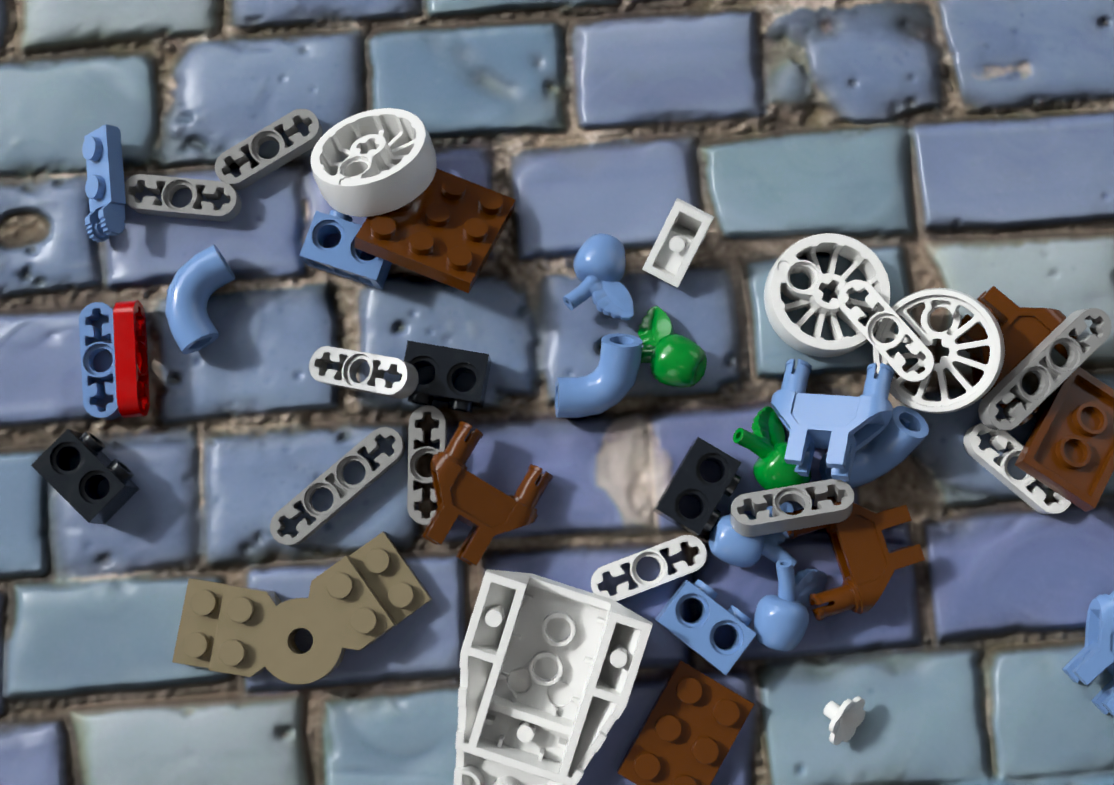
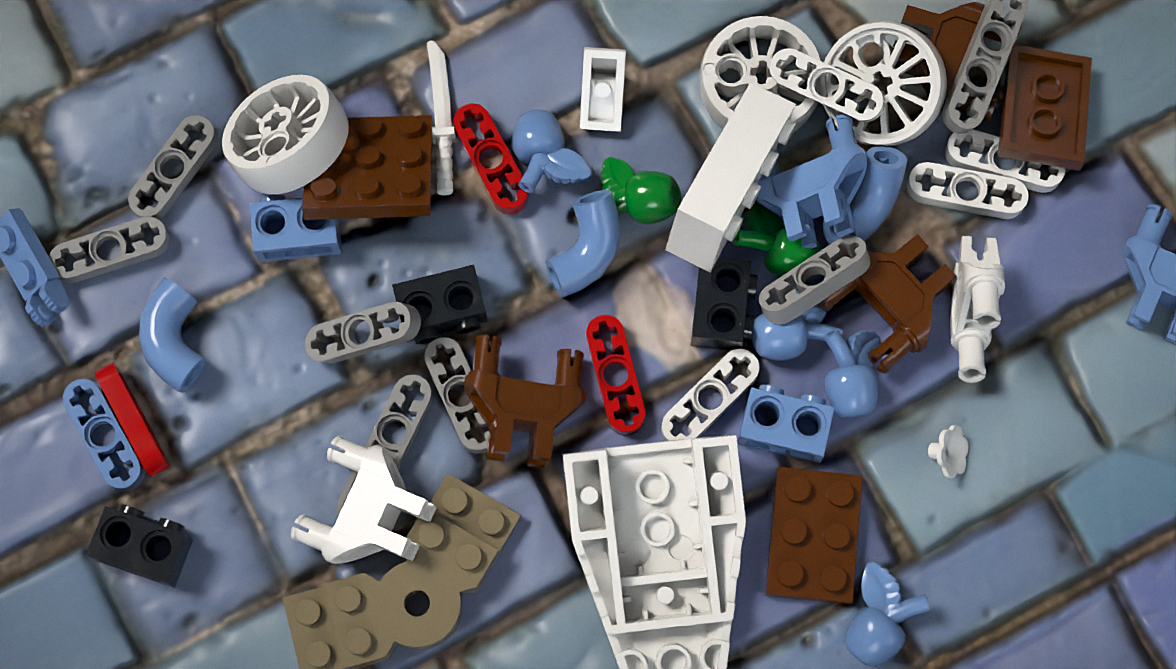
camera: 25 degrees left, 5 degrees down
none -> white connector [291,436,437,564]
none -> white sword [427,41,456,195]
none -> red beam [453,103,528,214]
none -> red beam [586,315,645,436]
none -> white wedge [665,82,796,272]
none -> white beam [906,162,1028,219]
none -> white connector [950,236,1005,383]

